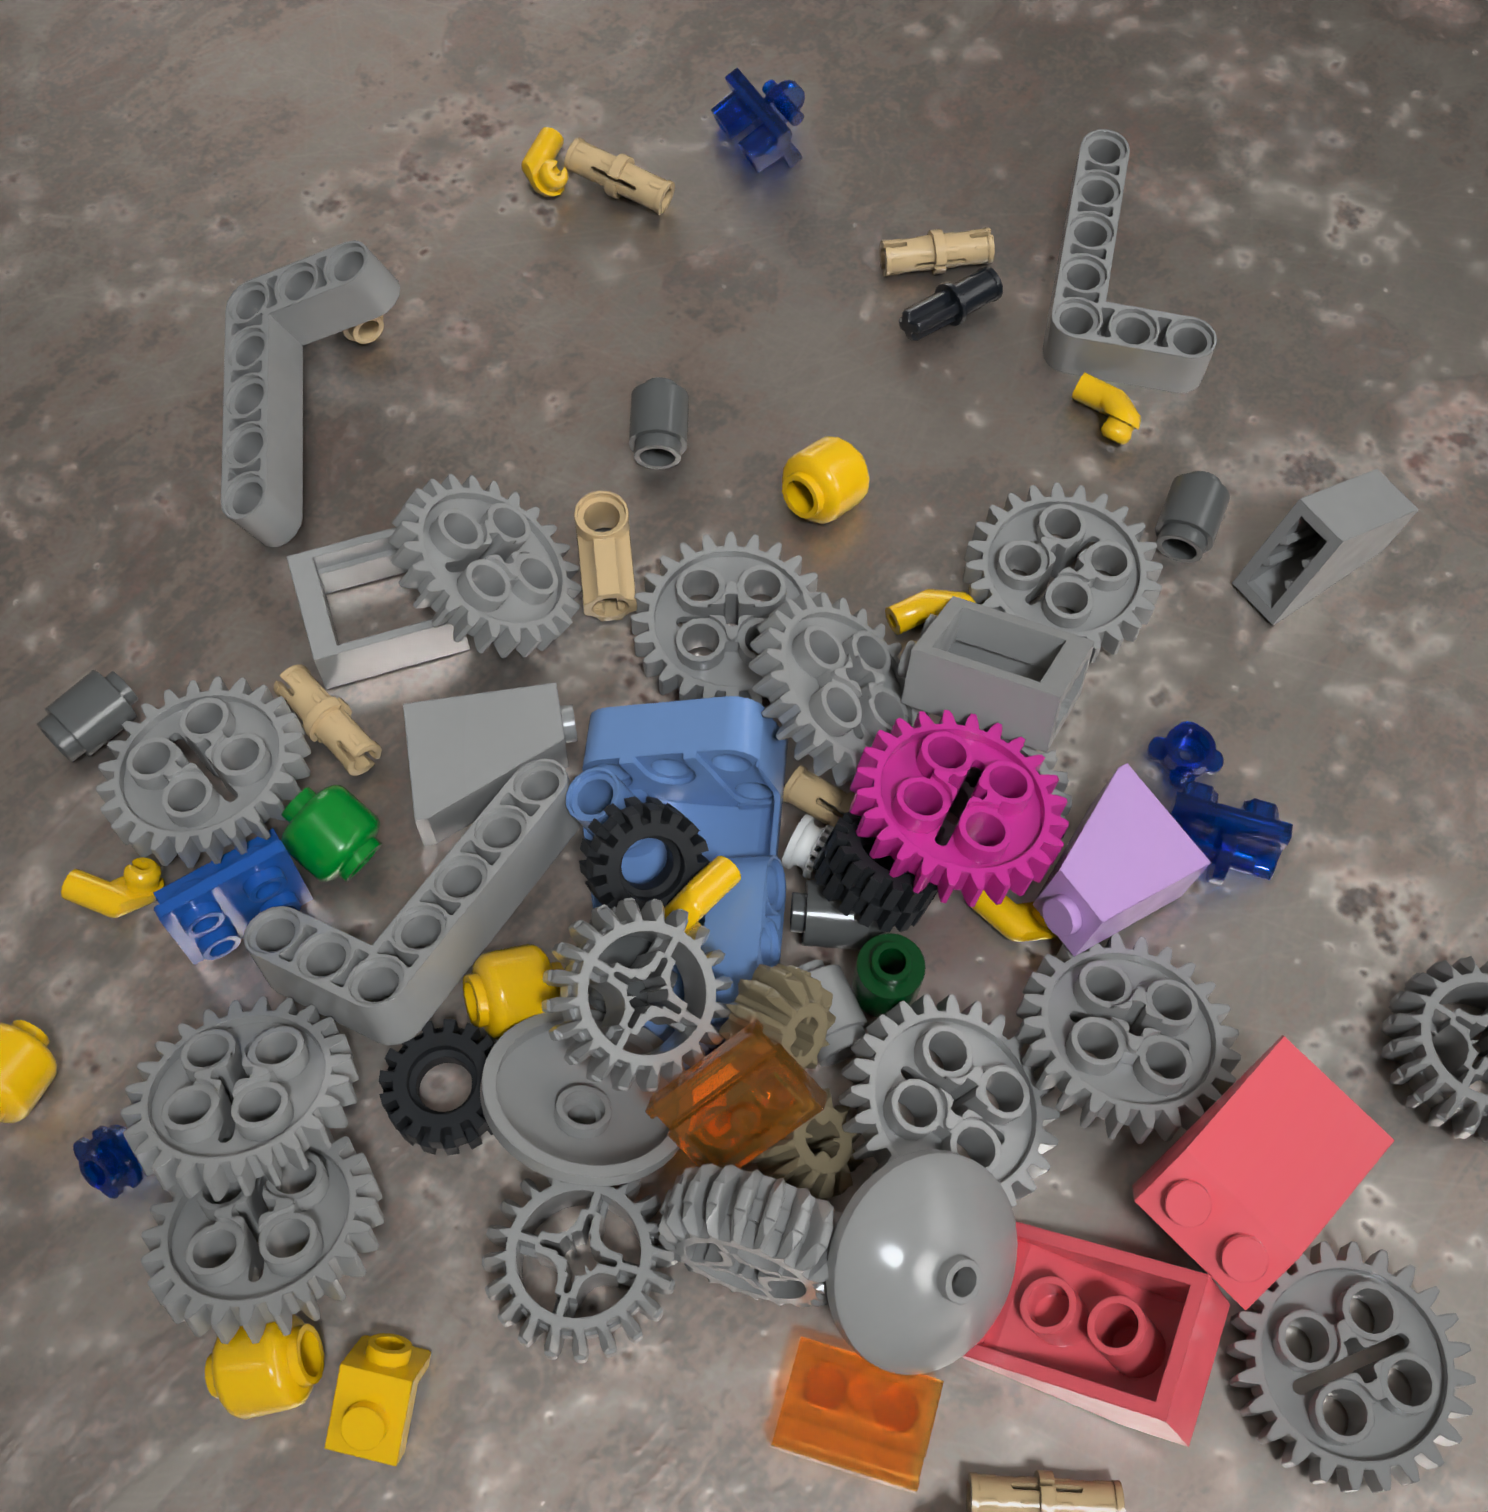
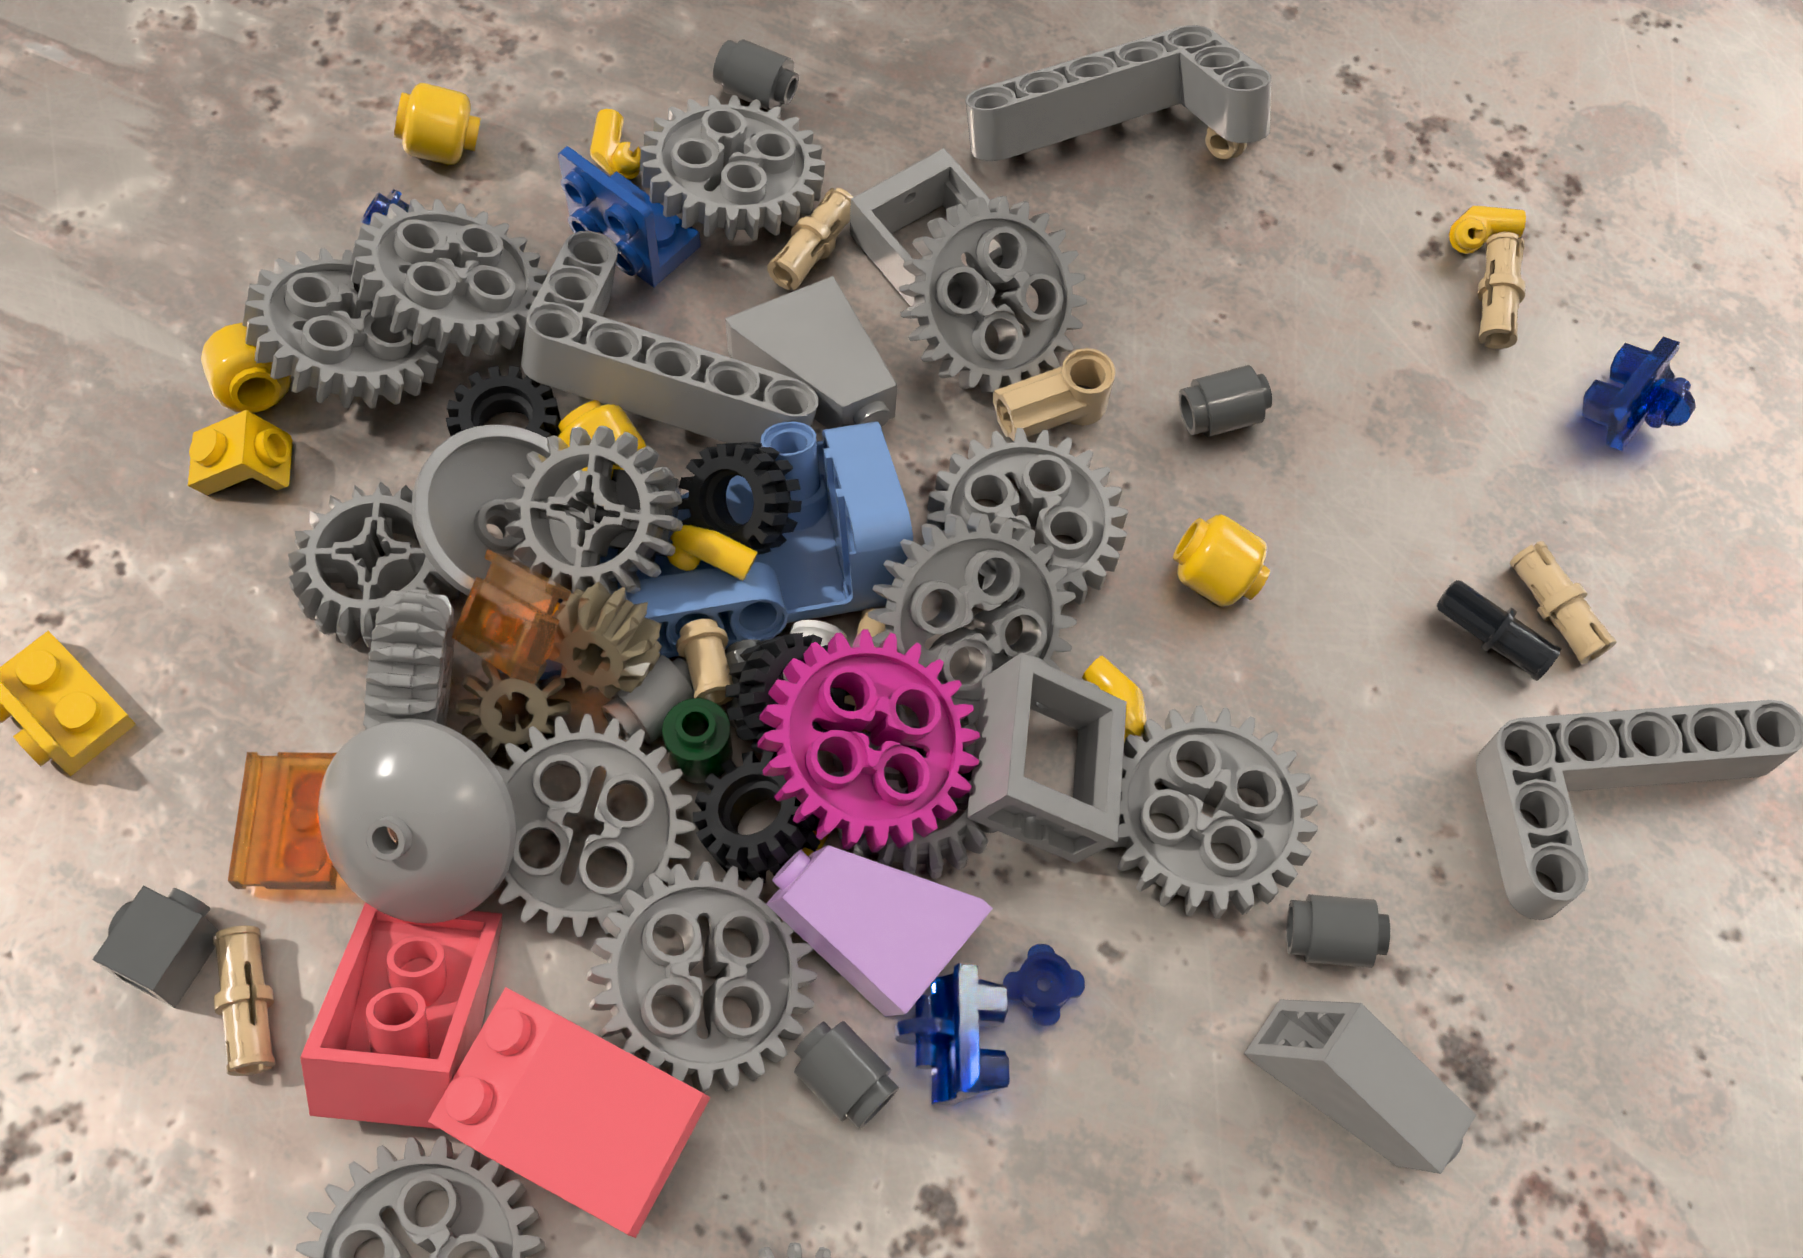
camera: 70 degrees right, 0 degrees up
green head [281,785,382,882] -> none
yellow arm [1072,372,1141,445] -> none
none -> tan pin [676,619,735,706]
none -> black tyre [693,751,820,883]
none -> dark grey brick [794,1021,899,1129]

